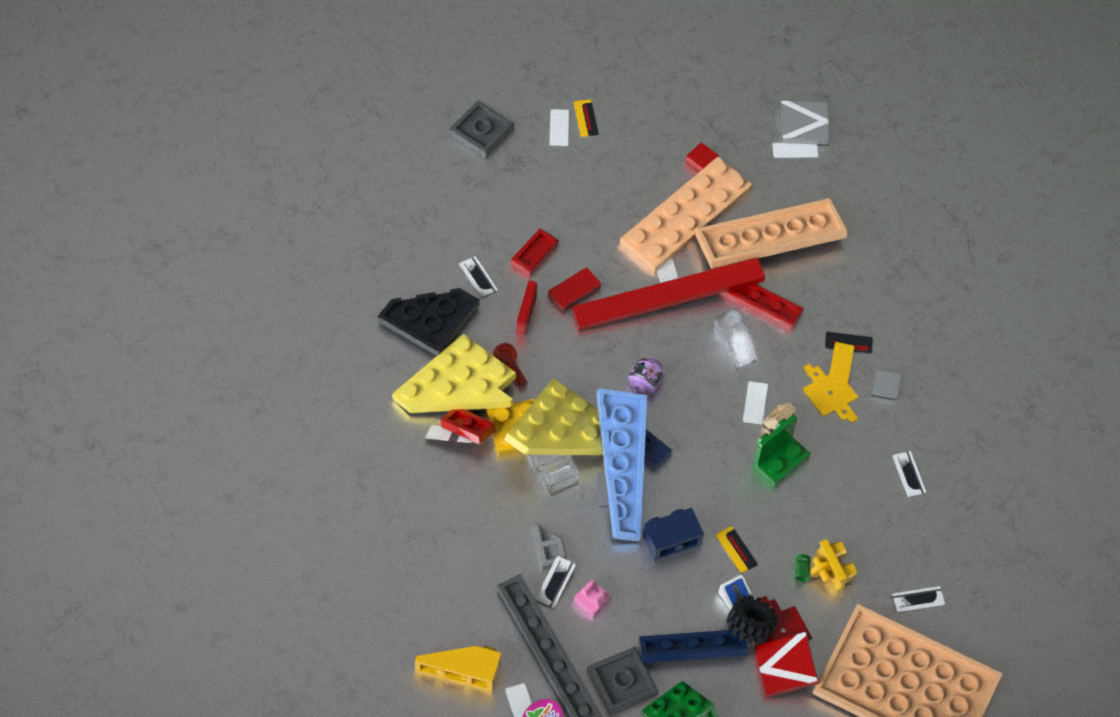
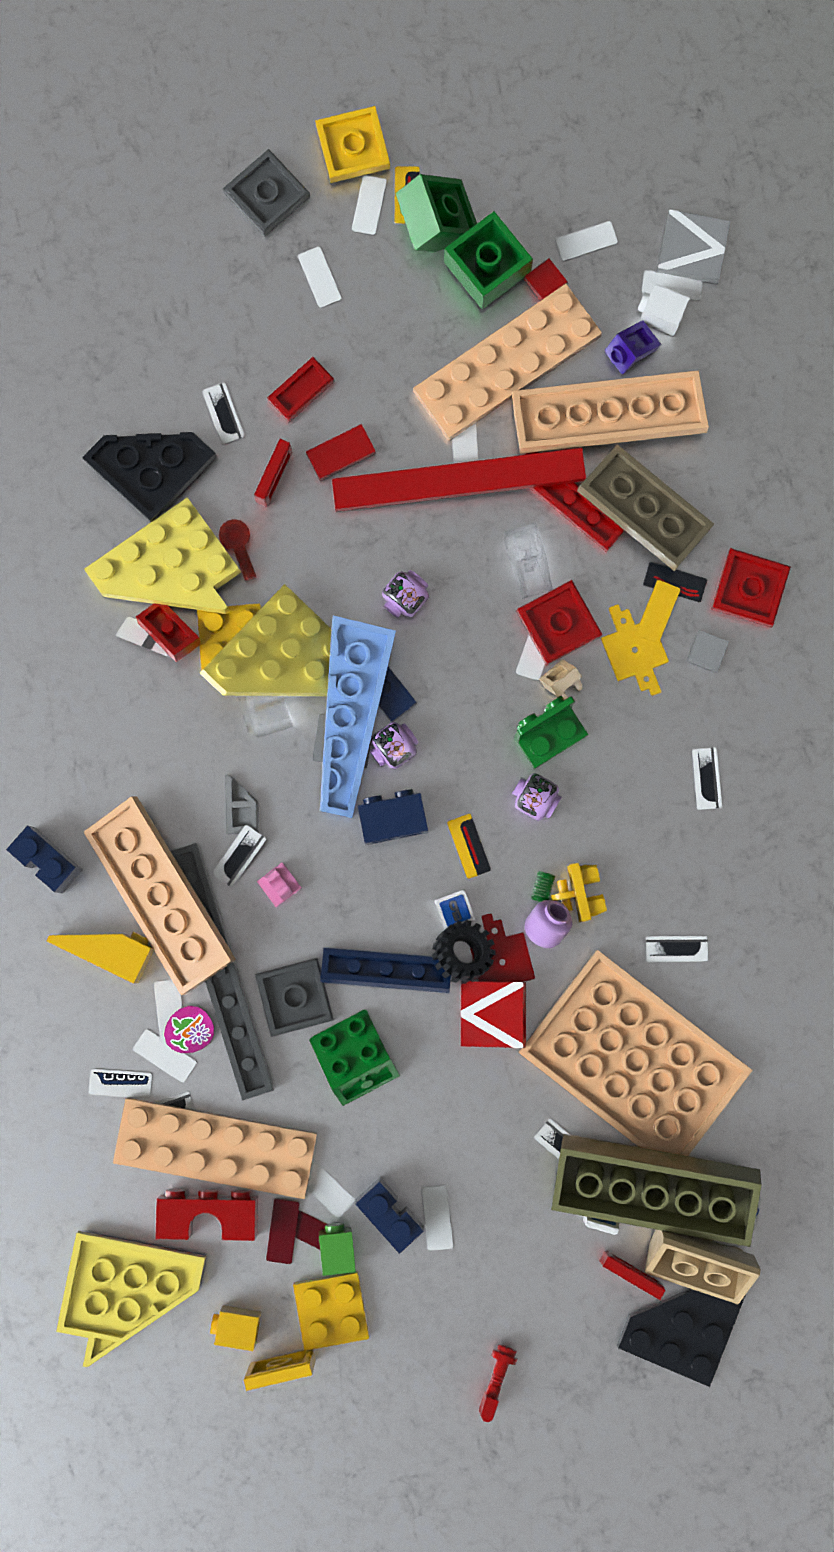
camera: 15 degrees right, 25 degrees up
none -> dark blue brick [6,825,83,894]
none -> light nougat plate [84,796,236,995]
none -> white sticker [298,247,342,308]
none -> yellow plate [315,106,390,183]
none -> lavender head [370,722,419,769]
none -> green slope [395,174,477,252]
none -> green brick [444,211,533,310]
none -> lavender head [512,773,562,821]
none -> red tile [516,580,603,666]
none -> lavender head [524,900,572,948]
none -> white sticker [555,221,618,261]
none -> dark tan plate [577,444,714,571]
none -> dark purple bracket [605,320,662,374]
none -> white brick [638,284,689,336]
none -> red tile [711,548,791,628]

